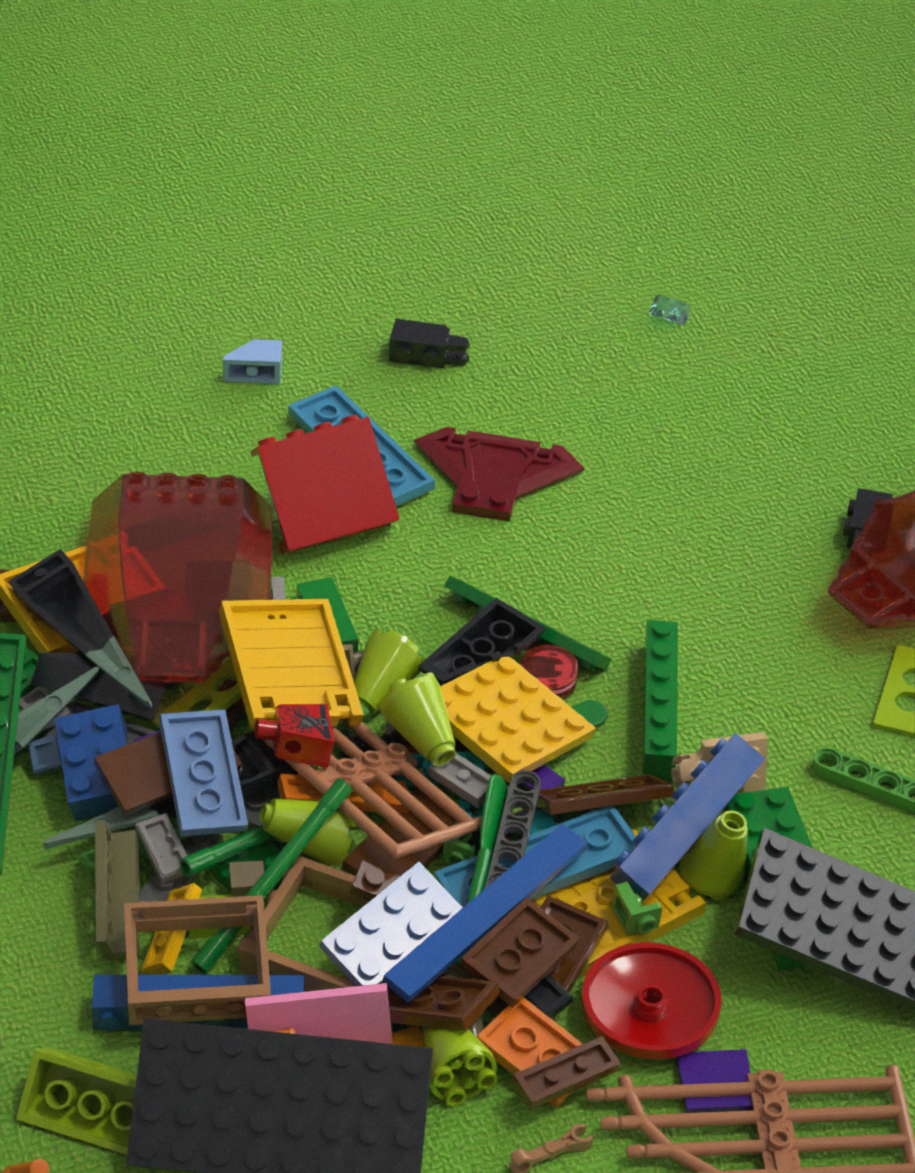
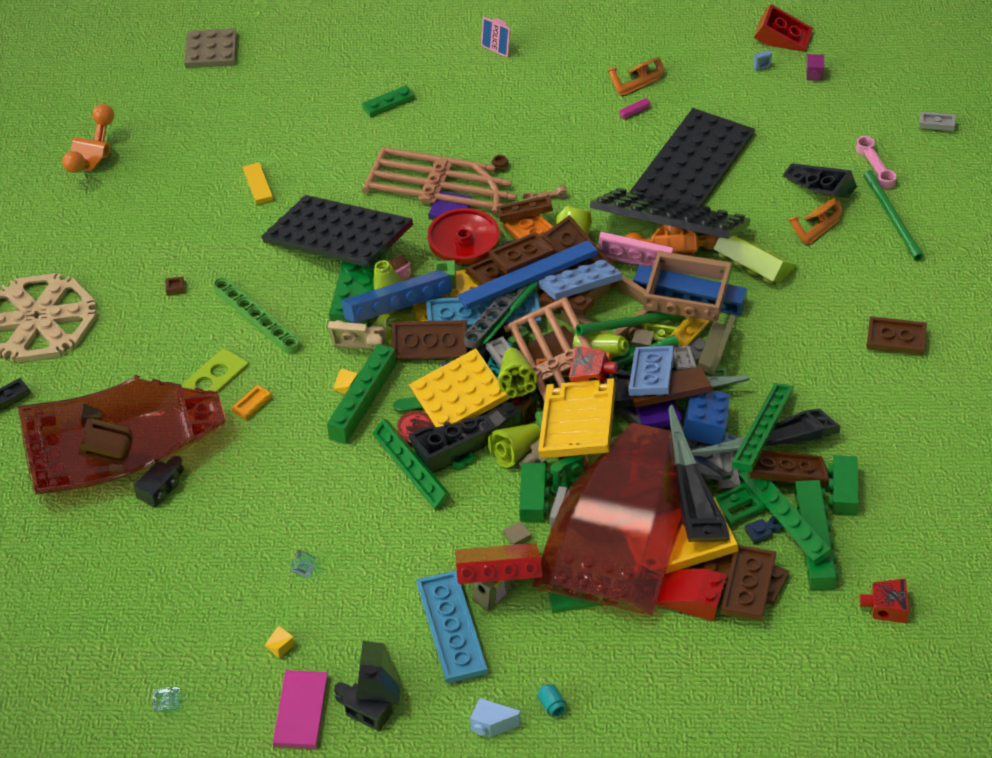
camera: 155 degrees left, 5 degrees up
dark red plate [414,427,585,521] -> none
none -> light orange tile [232,385,272,421]
none -> yellow slope [265,626,295,659]
none -> dark pink tile [273,670,328,749]
none -> clear light blue slope [290,549,316,578]
none -> yellow slope [333,369,358,394]
none -> black wedge [356,641,401,703]
none -> piece [389,255,411,281]
none -> dark tan tile [503,521,531,545]
none -> teal brick [537,684,567,717]
none -> red slope [653,569,727,621]

